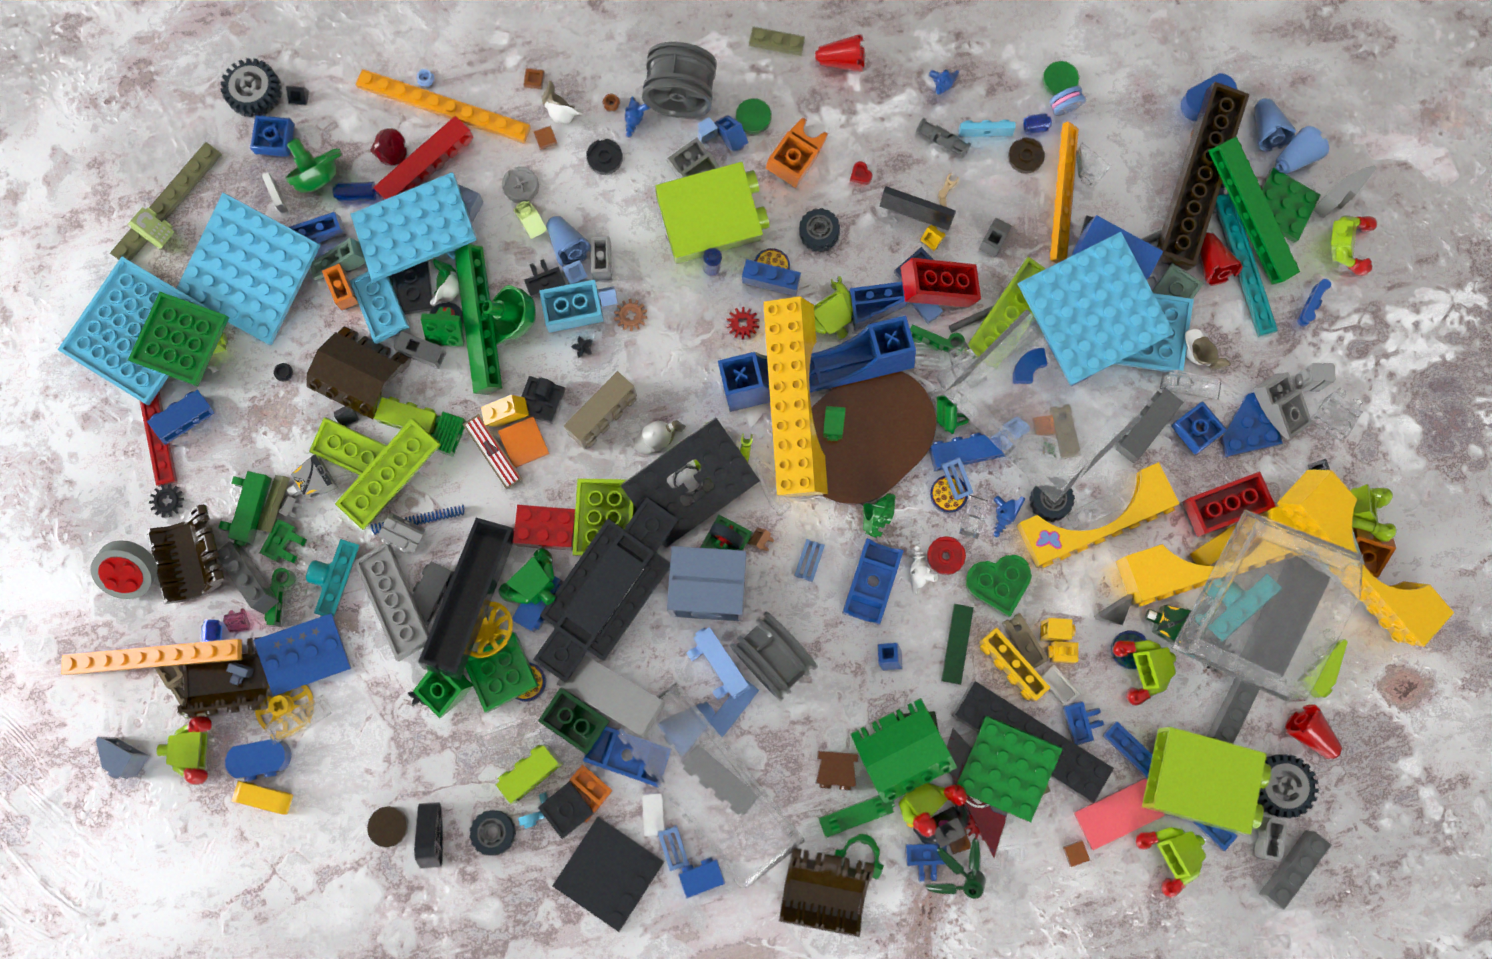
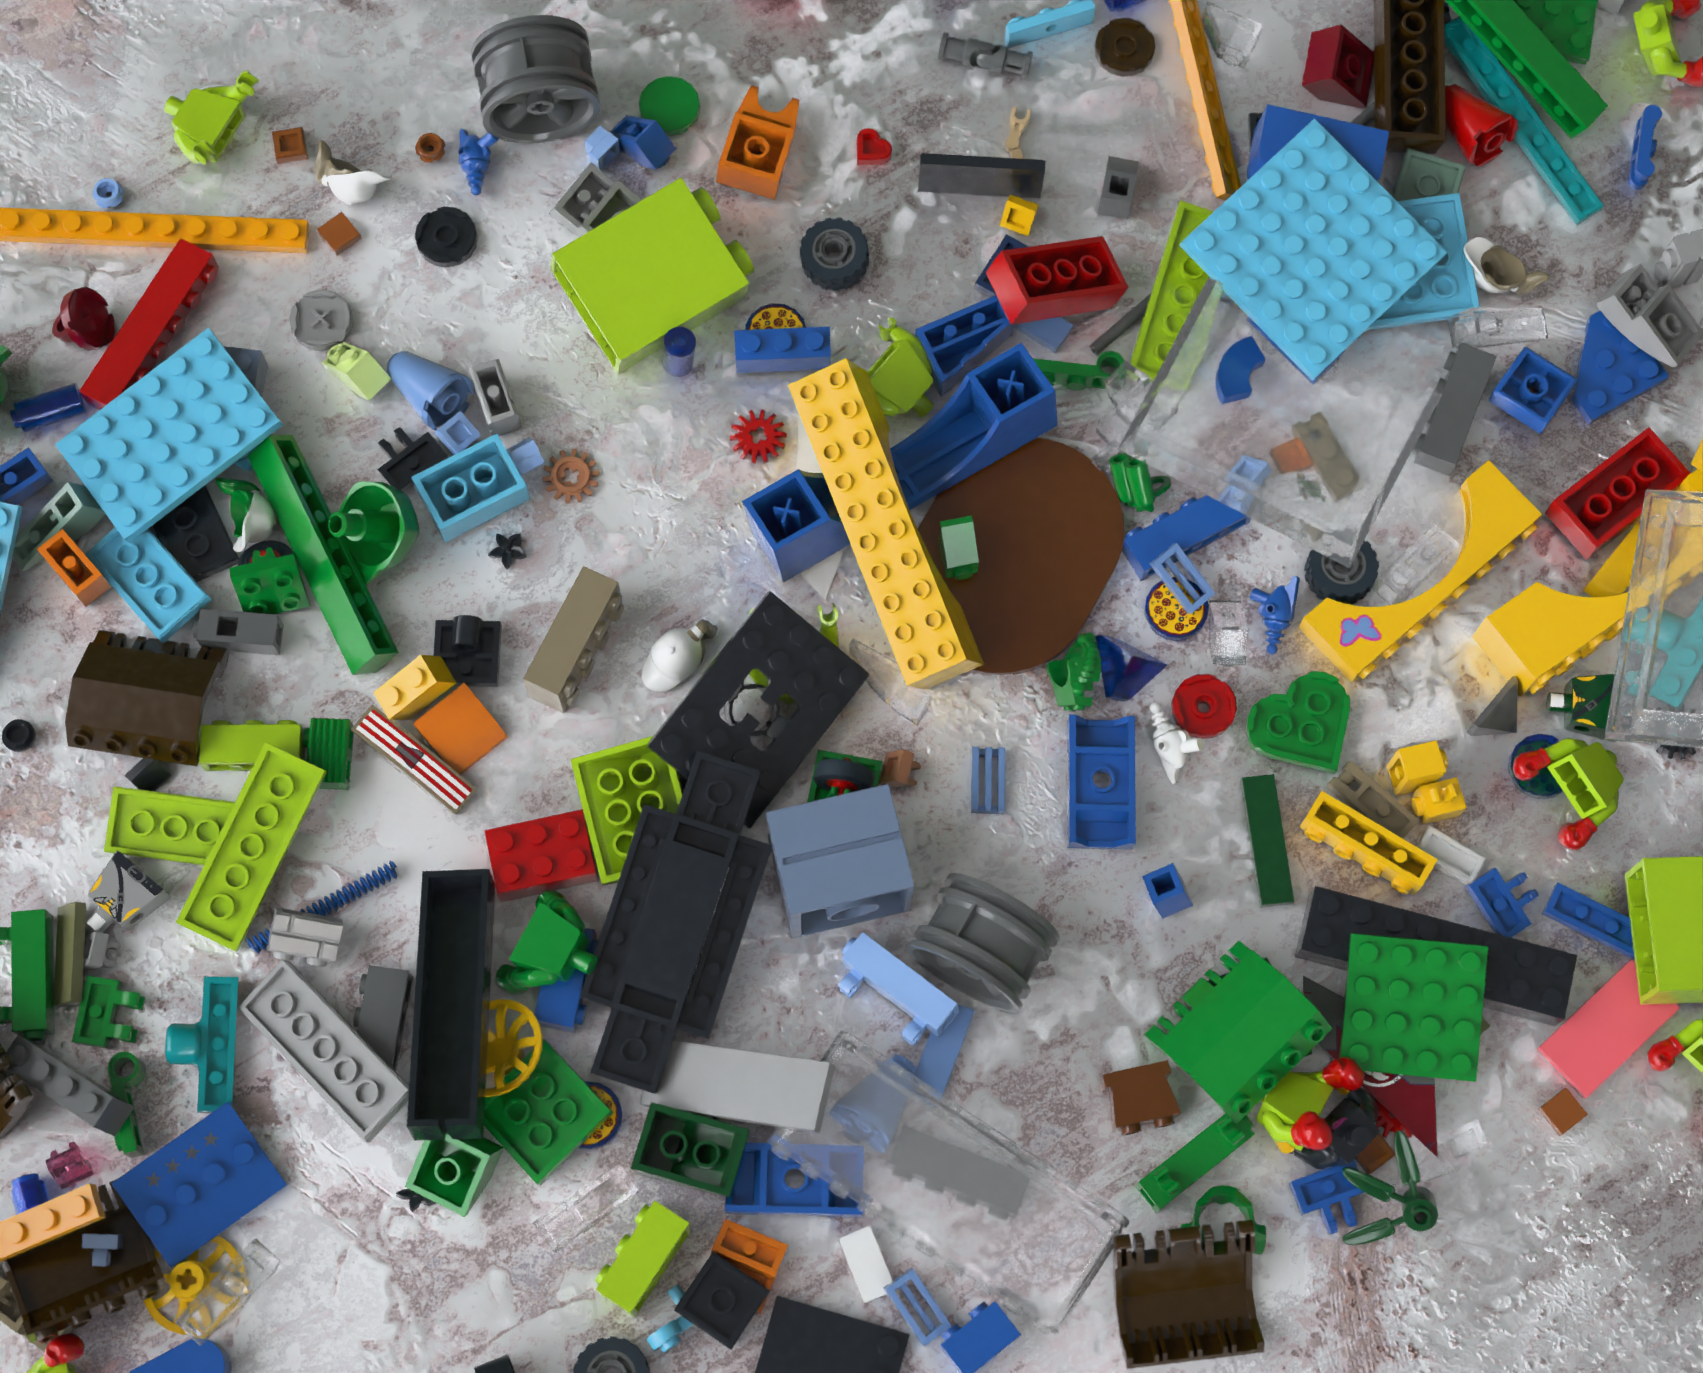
camera: 20 degrees left, 5 degrees down
none -> lime torso [164,71,259,165]
none -> clear blue slope [1095,634,1167,702]
none -> dark red slope [1302,24,1374,108]

